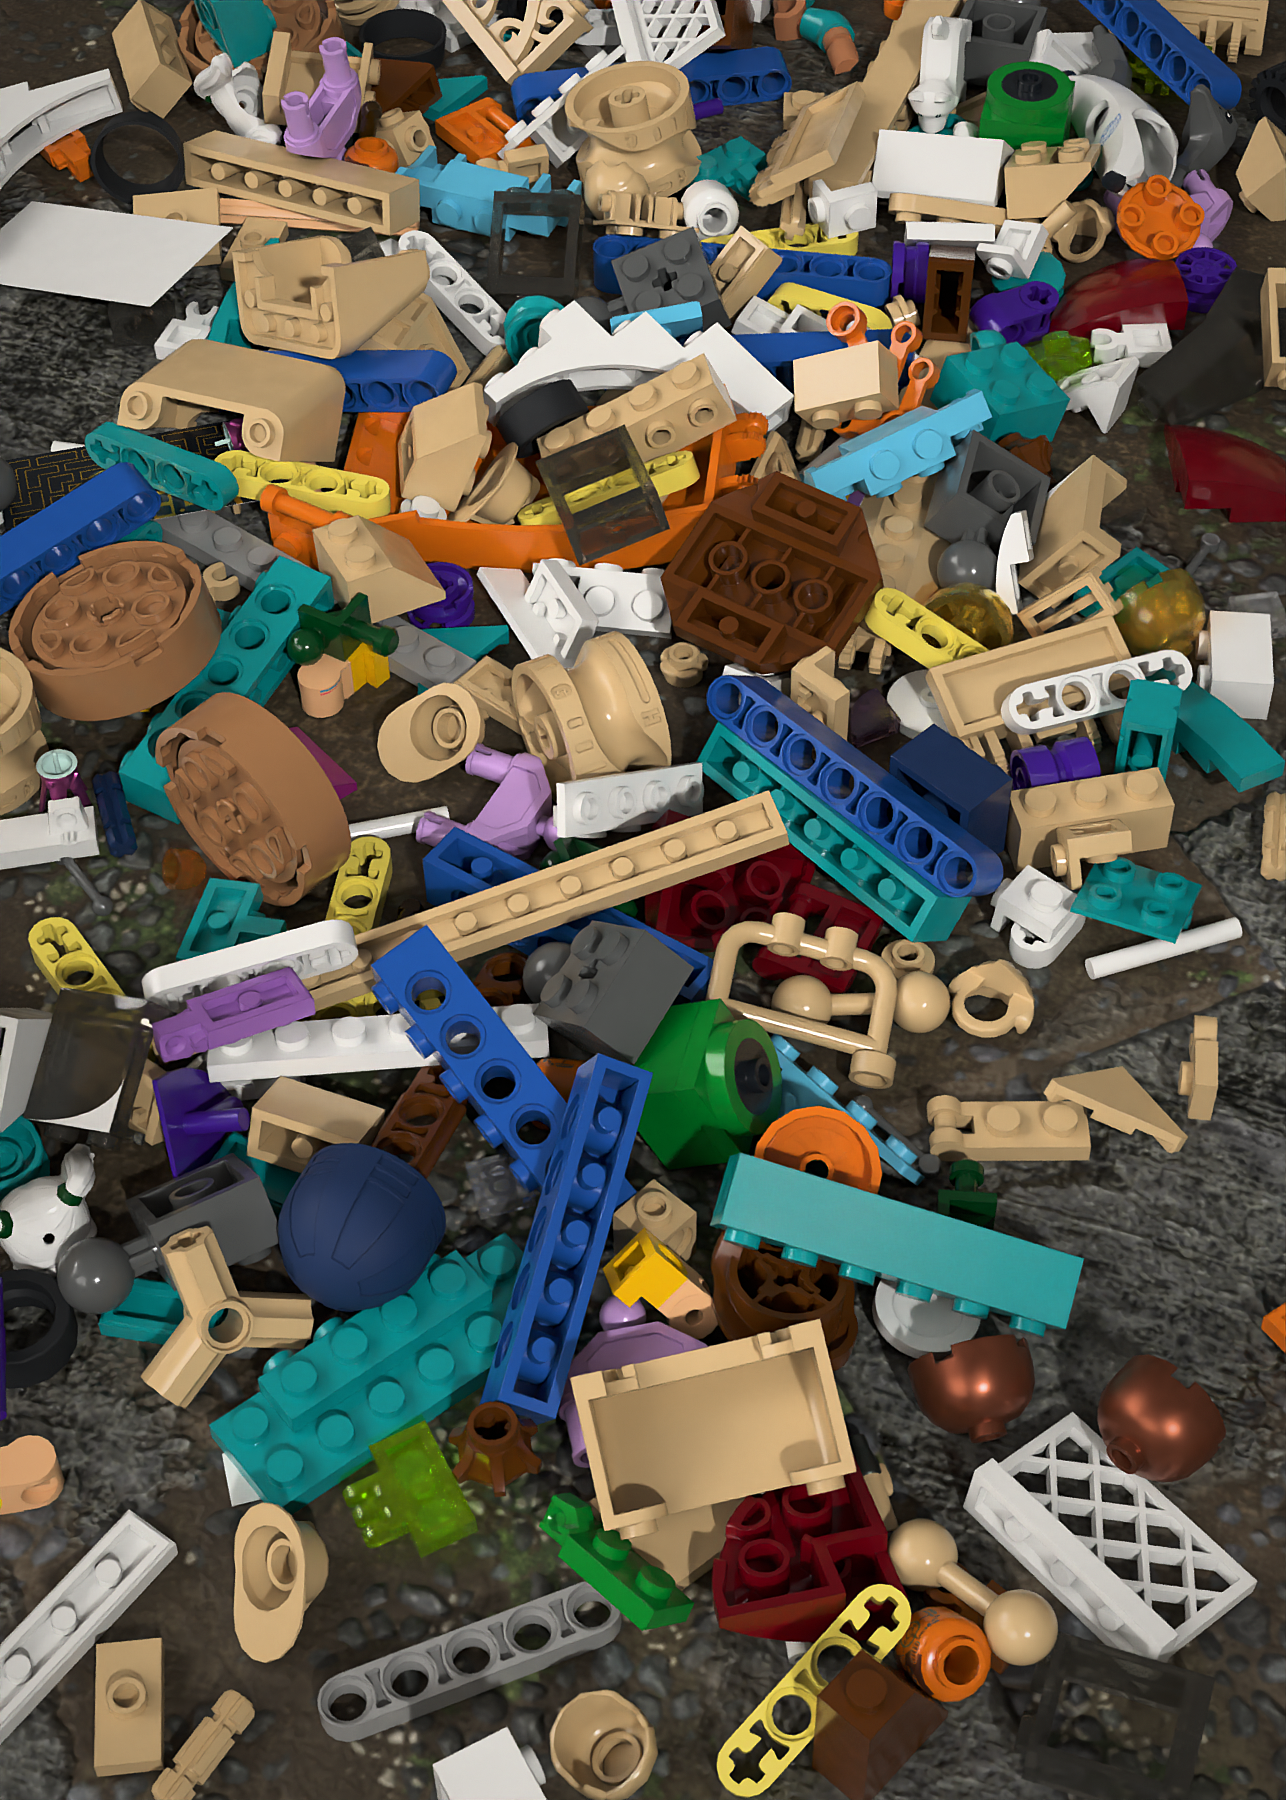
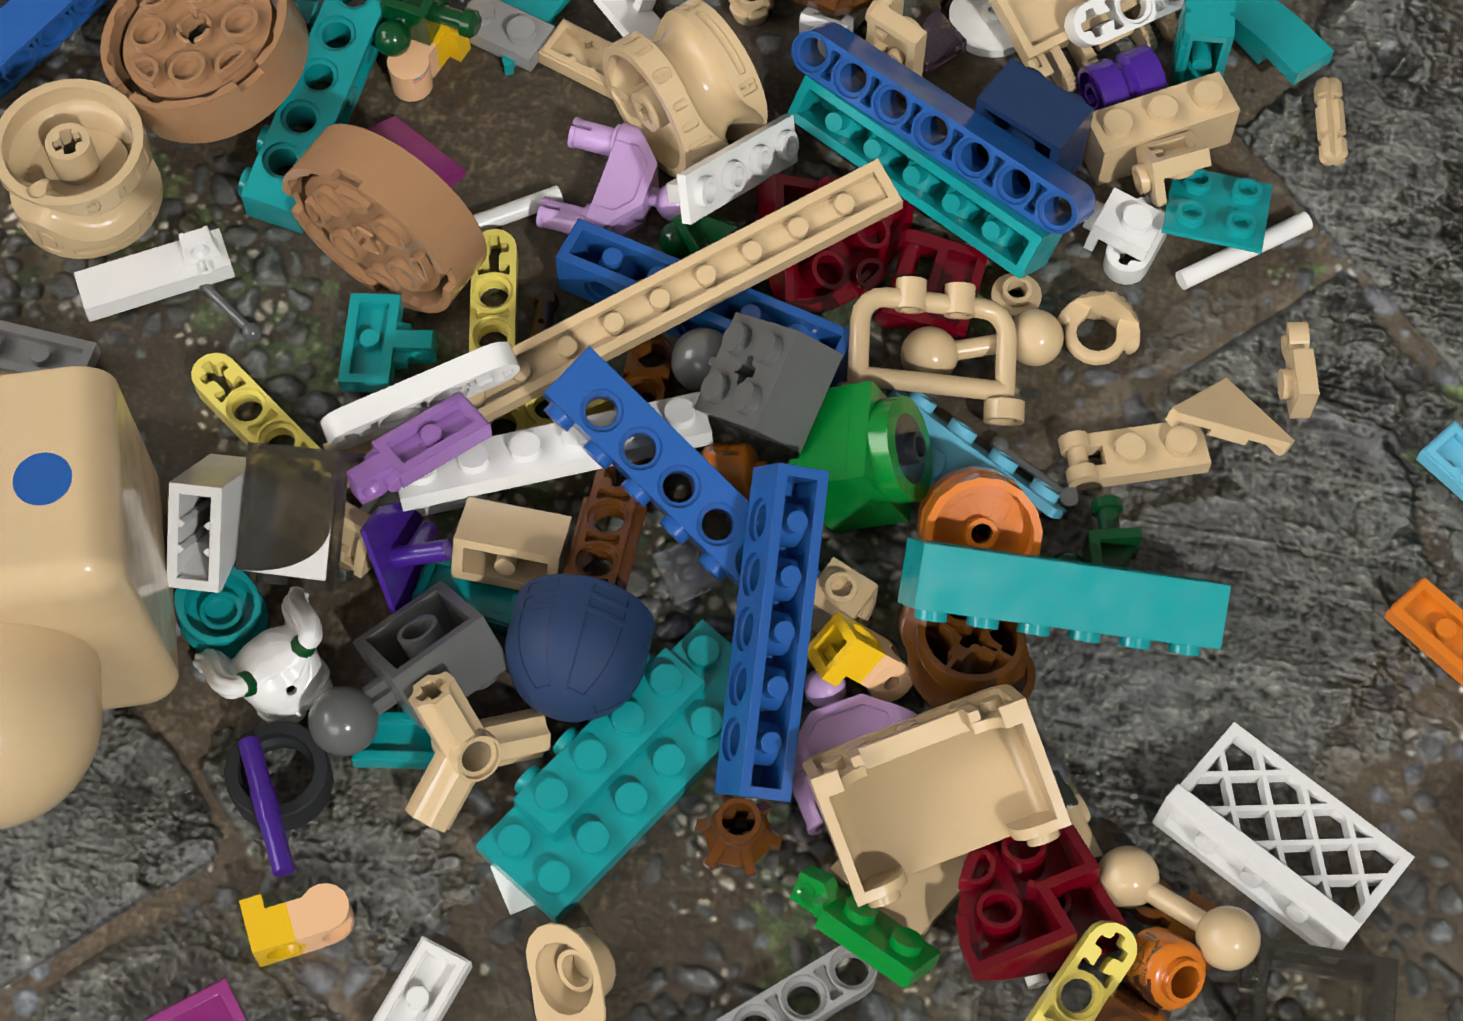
camera: 10 degrees left, 15 degrees up
piece [36,749,92,812] -> none
dark blue axle [92,771,138,858] -> none
clear orange hinge [162,847,207,890] -> none
clear neon green hinge [342,1420,478,1558] -> none
tan piece [377,682,489,783] -> none
white piece [872,1278,981,1360] -> none
copper cylinder [907,1334,1035,1443] -> none
copper cylinder [1097,1354,1226,1482] -> none

